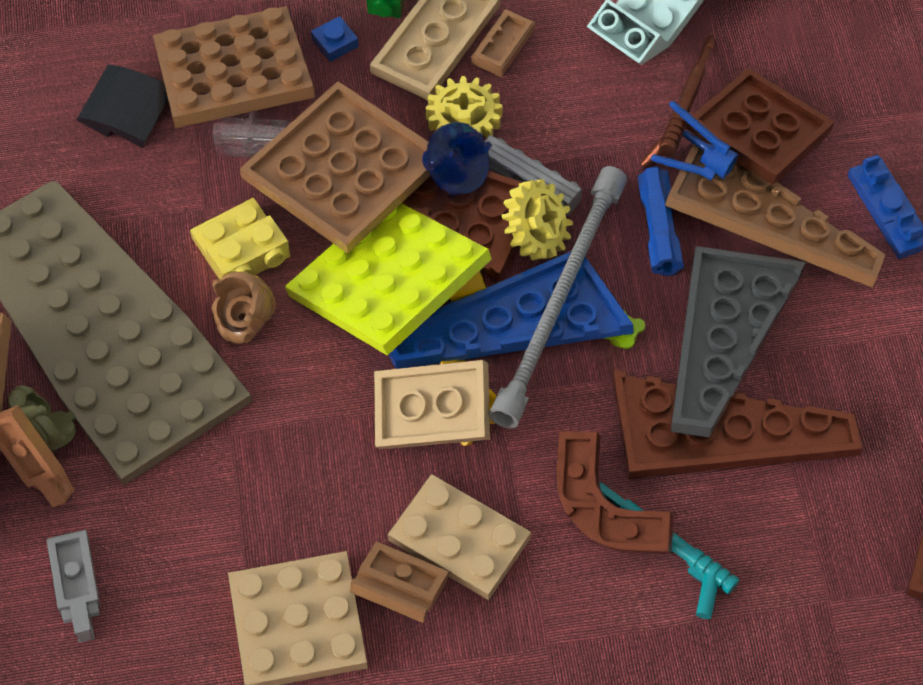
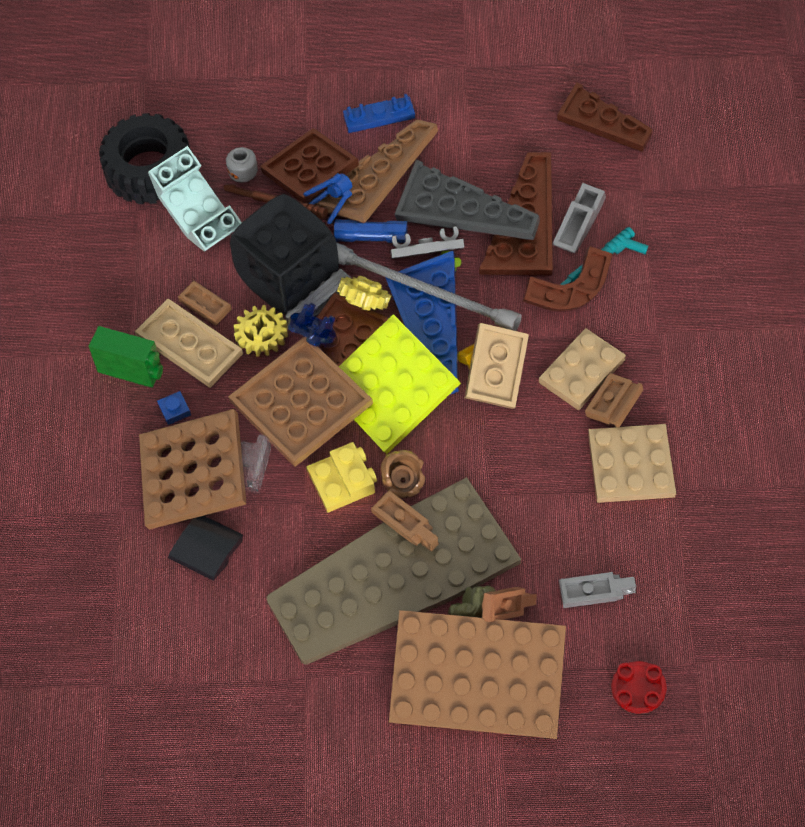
camera: 80 degrees left, 0 degrees up
none -> light grey head [226,147,258,182]
none -> black piece [230,194,339,315]
none -> medium nougat hinge [371,491,439,552]
none -> light grey plate [390,227,464,259]
none -> light grey slope [552,183,606,254]

